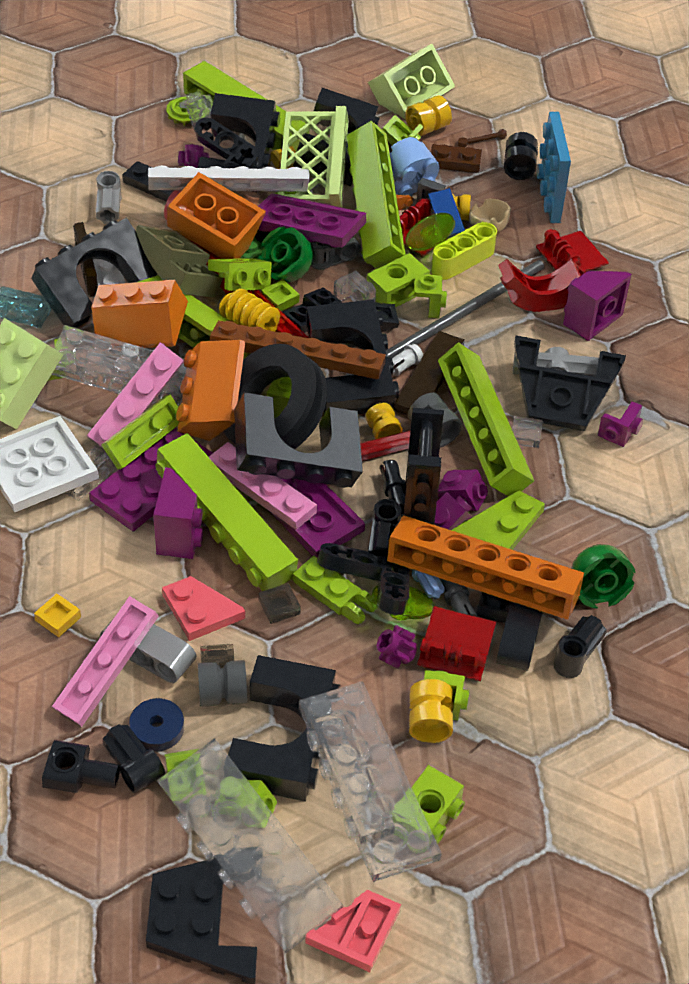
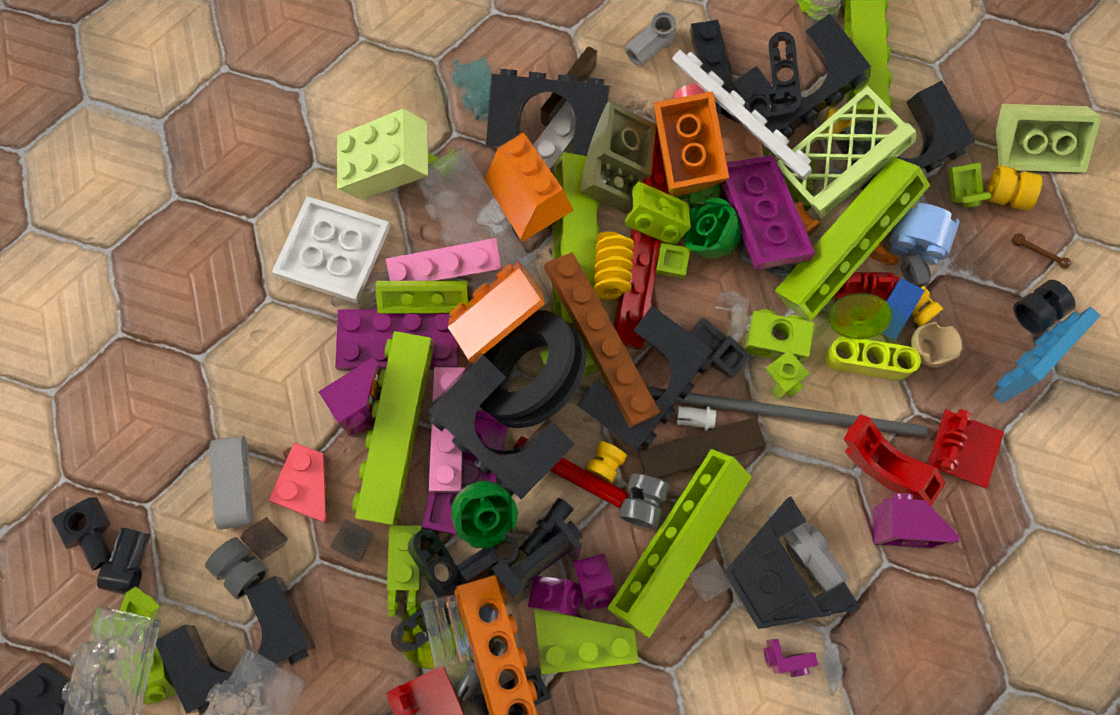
camera: 50 degrees right, 25 degrees up
yellow plate [34,593,81,637] -> none
bright pink plate [52,596,159,727] -> none
dark blue piece [129,698,184,751] -> none
magenta gear [178,144,210,168] -> none
black slope [282,287,342,333] -> none
magenta gear [376,625,417,669] -> none
reddish brown plate [431,144,482,173] -> none
none -> clear tile [422,594,470,669]
none -> green cylinder [451,481,518,548]

